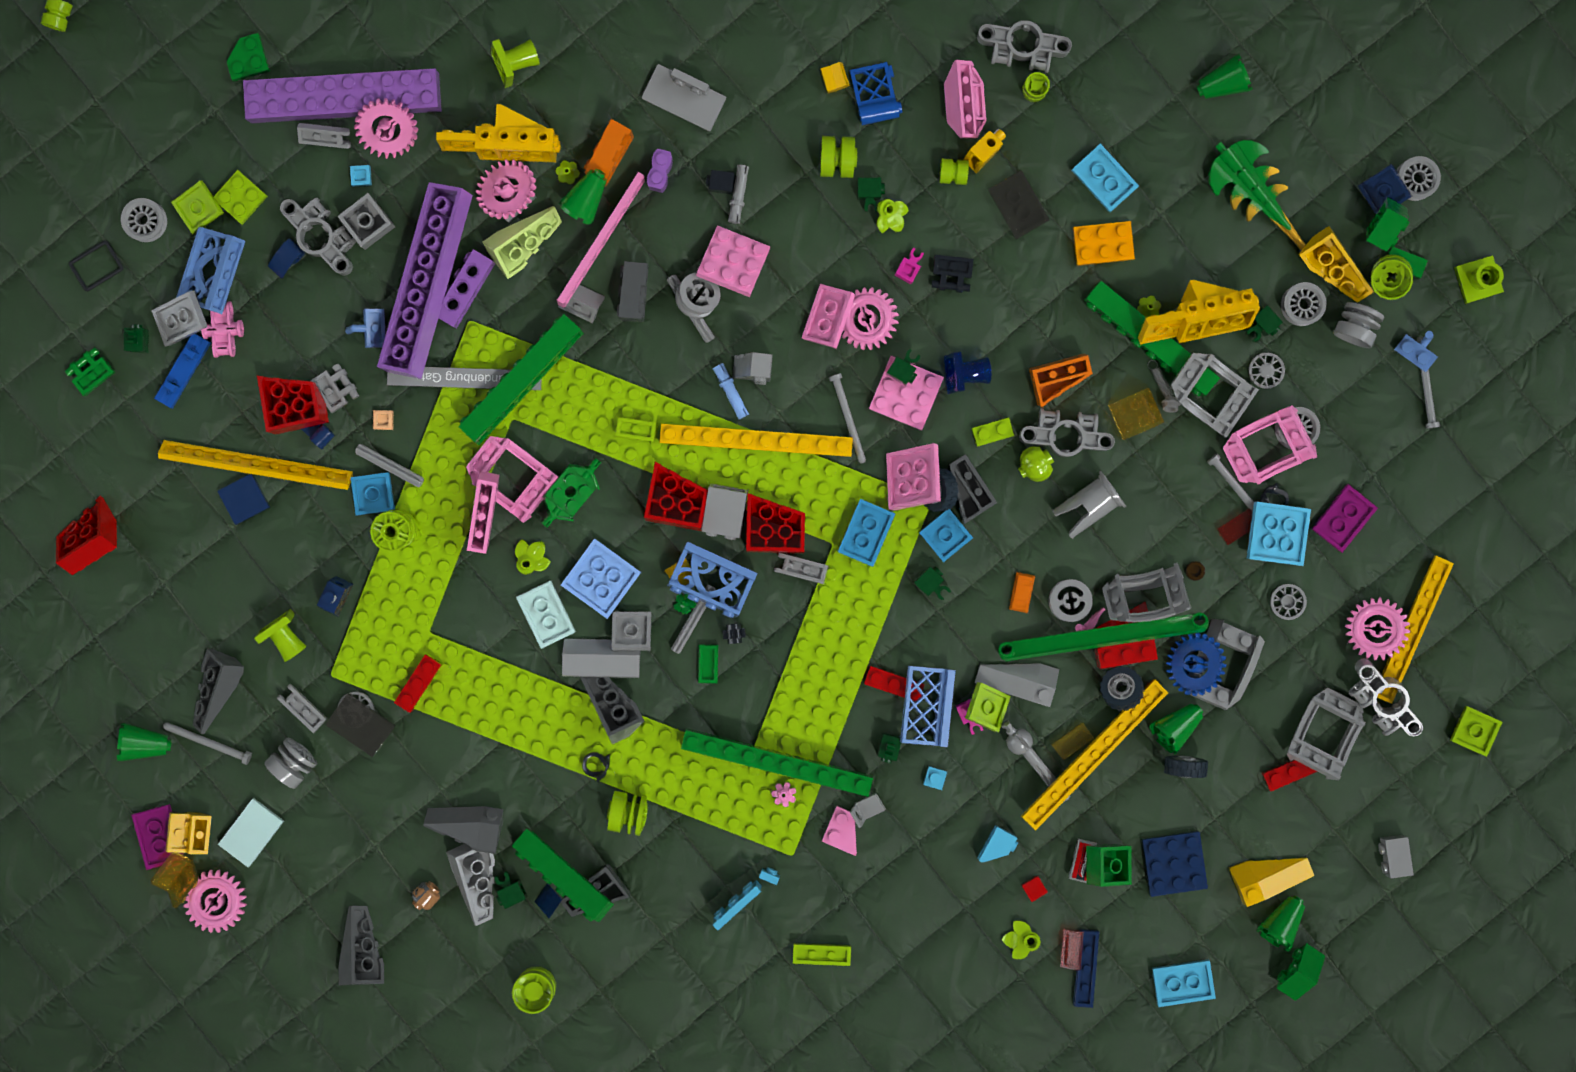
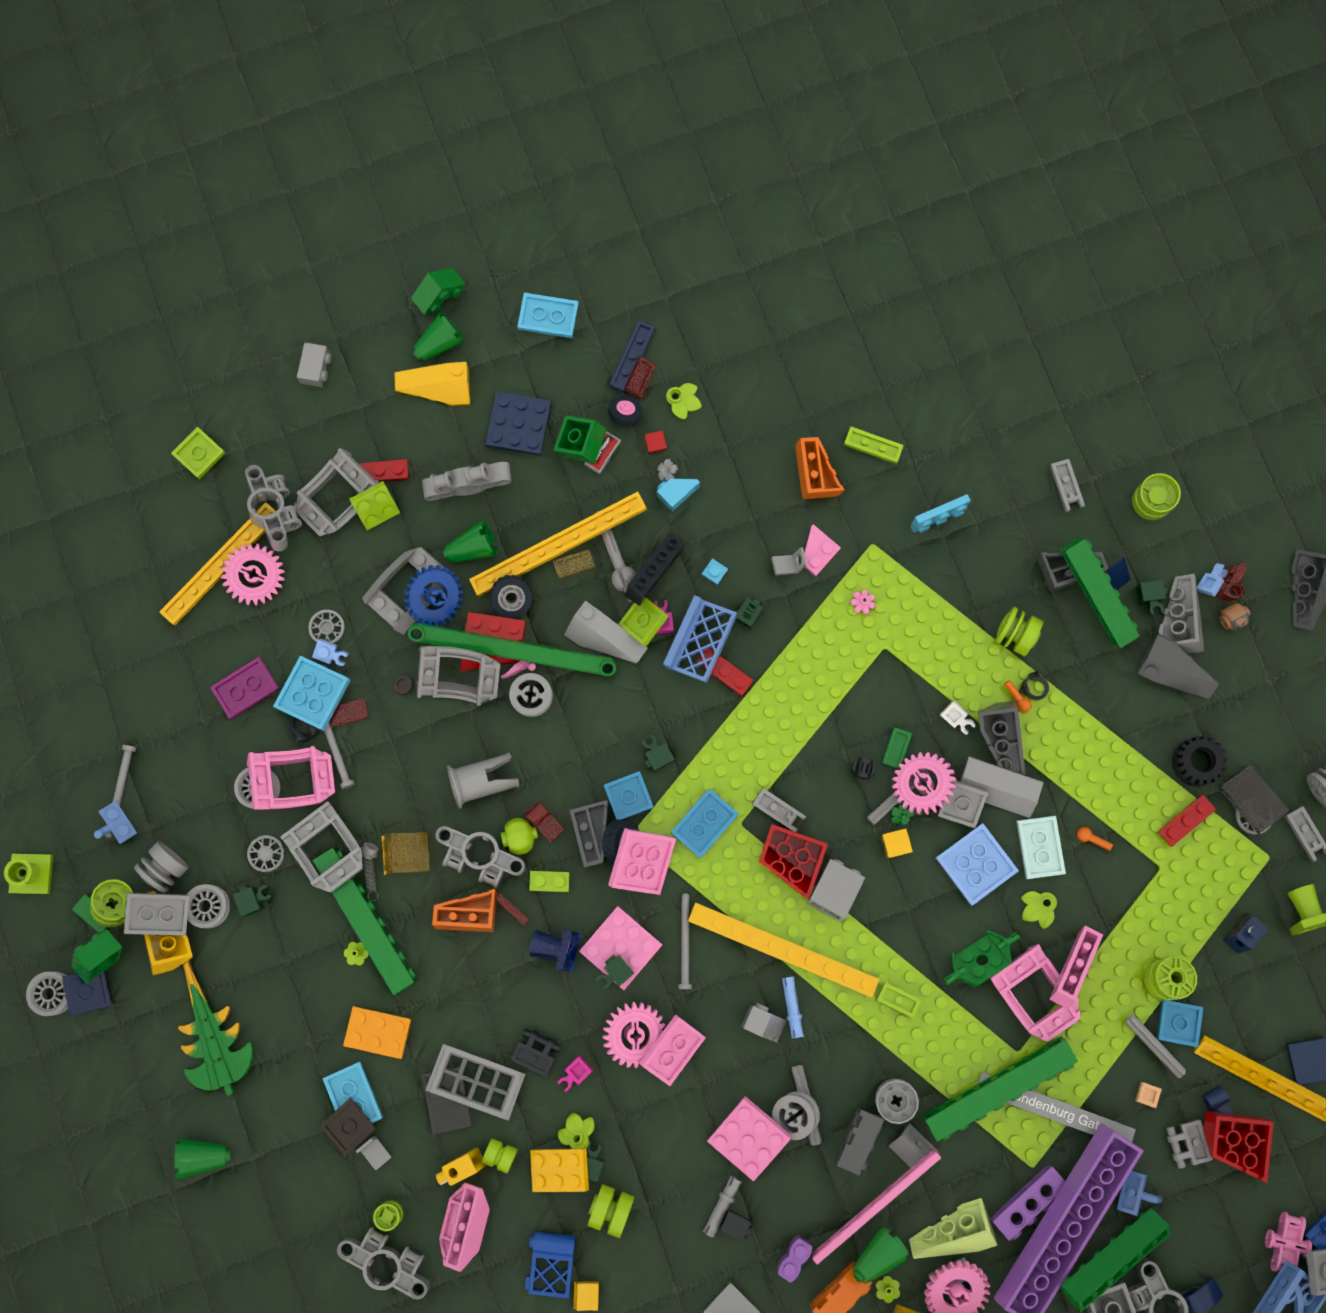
camera: 160 degrees left, 10 degrees down
red wedge [644,461,708,531] -> none
medium blue fence [667,542,758,618] -> none
green brick [681,728,873,797] -> none
medium azure plate [759,867,780,885] -> none
orange tile [1009,572,1035,613] -> none
yellow wedge [1138,280,1260,345] -> none
black wheel [1164,756,1208,778] -> none
none -> light grey plate [123,893,189,935]
none -> light blue plate [312,639,349,666]
none -> dark brown tile [320,1098,377,1157]
none -> lime plate [349,481,400,530]
none -> light grey bracket [356,1136,392,1170]
none -> light grey piece [422,462,512,501]
none -> light grey piece [426,1044,525,1121]
none -> clear red tile [496,893,531,926]
none -> clear red plate [524,801,565,843]
none -> yellow plate [530,1148,589,1192]
none -> black wheel [608,395,642,426]
none -> black brick [624,533,685,606]
none -> light grey plant [657,459,678,481]
none -> orange wedge [795,437,844,499]
none -> light grey wheel [875,1078,919,1124]
none -> bright pink gear [892,752,956,815]
none -> white plate [940,700,976,735]
none -> orange bar [1003,680,1032,713]
none -> light grey hinge [1050,459,1085,512]
none -> green brick [1061,1208,1170,1313]
none -> orange bar [1077,827,1114,851]
none -> black tyre [1172,736,1228,787]
none -> light blue plate [1197,563,1228,597]
none -> clear red plate [1217,562,1249,602]

